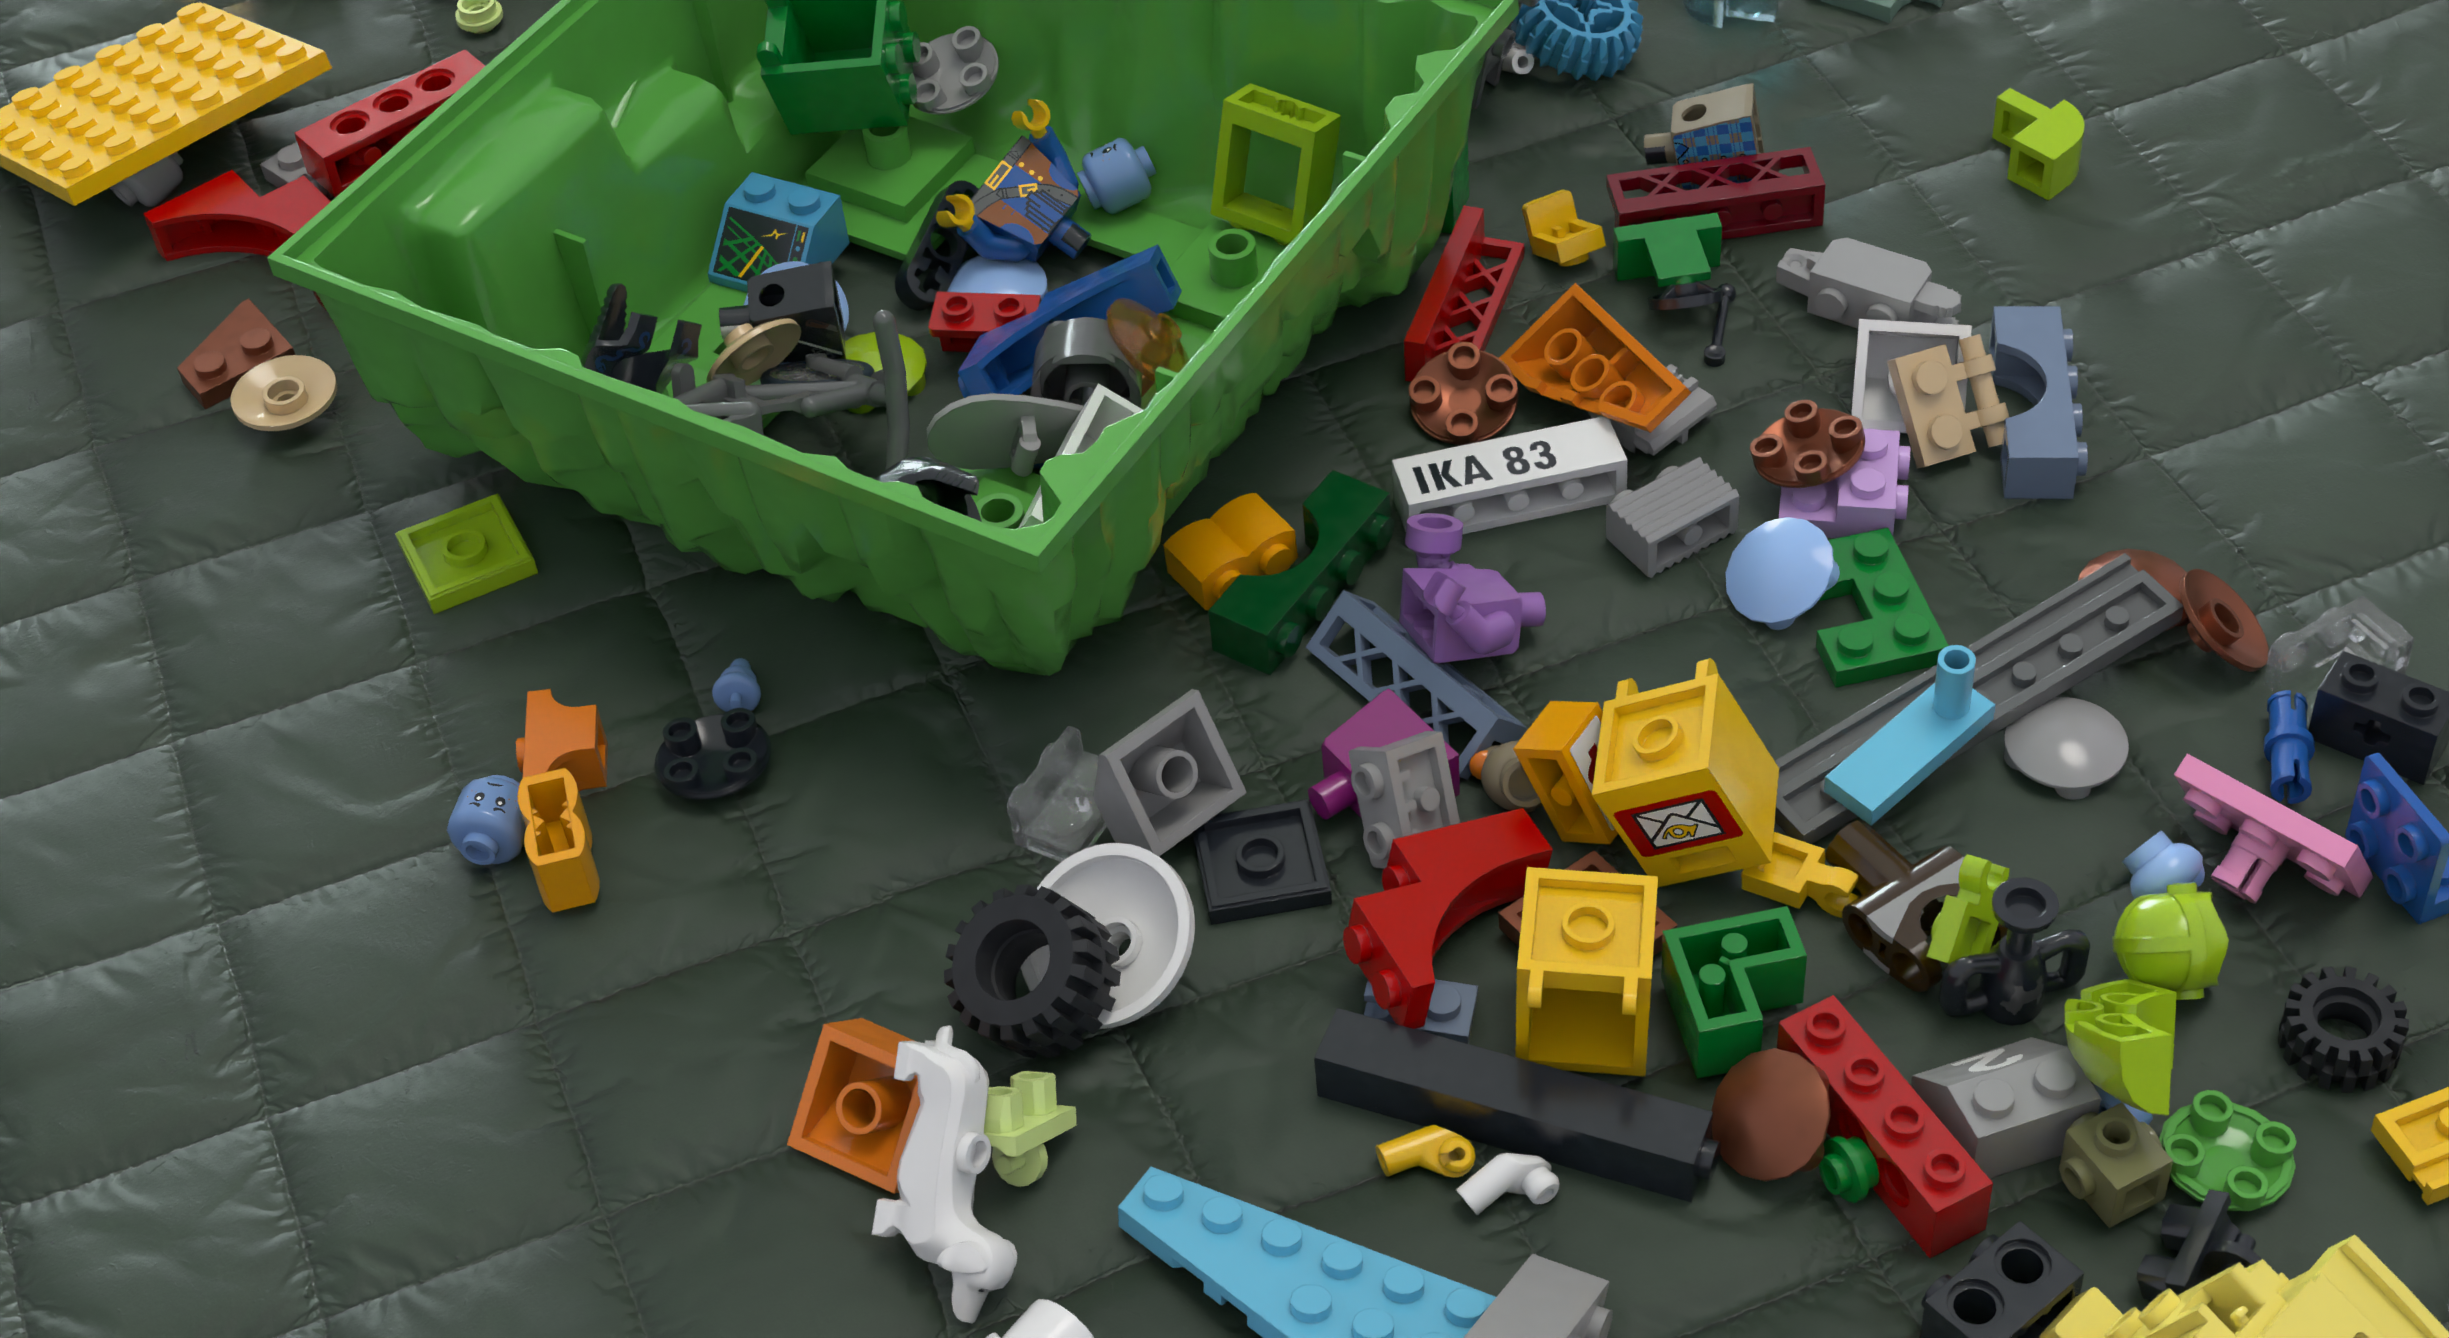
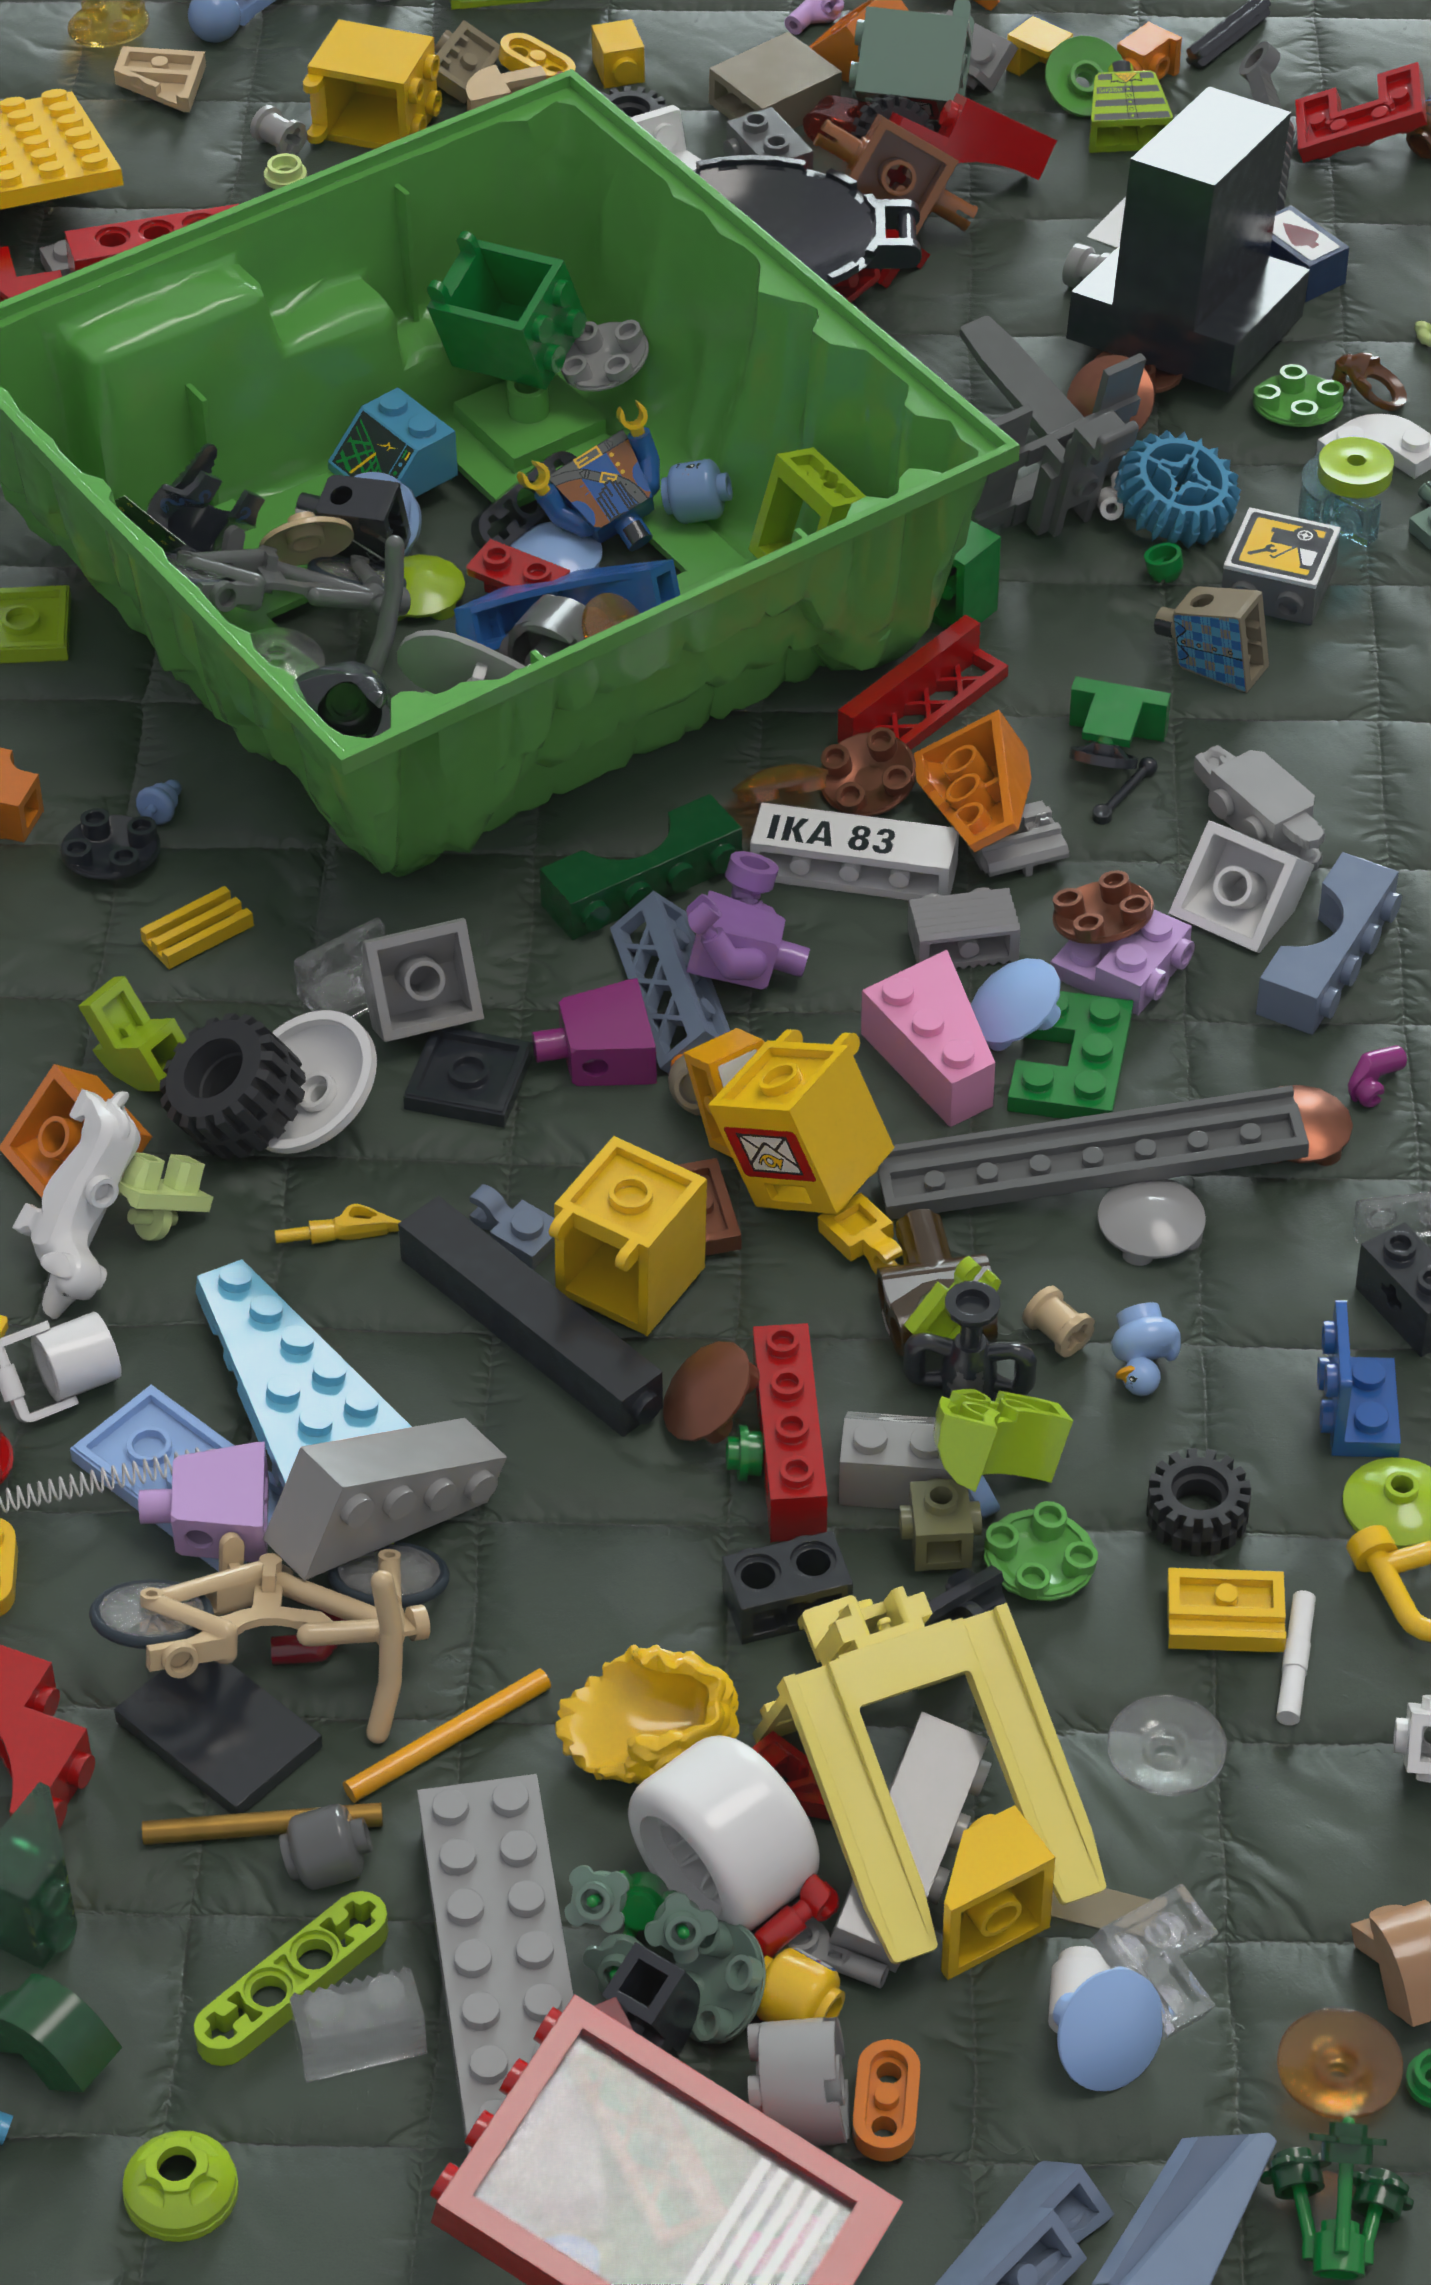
camera: 20 degrees right, 0 degrees up
light orange brick [1163,493,1298,610] -> none
red arch [1343,808,1553,1029] -> none
light grey bracket [1349,731,1460,868] -> none
yellow arm [1375,1125,1475,1178] -> none
white arm [1456,1153,1560,1215] -> none
yellow bracket [1522,189,1606,266] -> none
dark red fence [1606,147,1826,240] -> none
green brick [1661,906,1807,1079] -> none
medium azure piece [1824,645,1996,826] -> none
tan plate [1887,334,2009,468] -> none
lime cap [2112,882,2229,1000] -> none
bright pink plate [2174,754,2373,904] -> none
copper dish [2179,569,2269,672] -> none
blue pin [2263,690,2315,804] -> none
none -> lime brick [78,976,187,1091]
none -> yellow tile [140,886,254,969]
none -> yellow hand [274,1204,401,1245]
none -> clear orange dish [731,763,829,804]
none -> bright pink wedge [861,950,995,1127]
none -> tan bush [1022,1285,1095,1358]
none -> green hinge [1144,543,1184,583]
none -> piece [1222,507,1341,625]
none -> magenta arm [1347,1045,1407,1108]

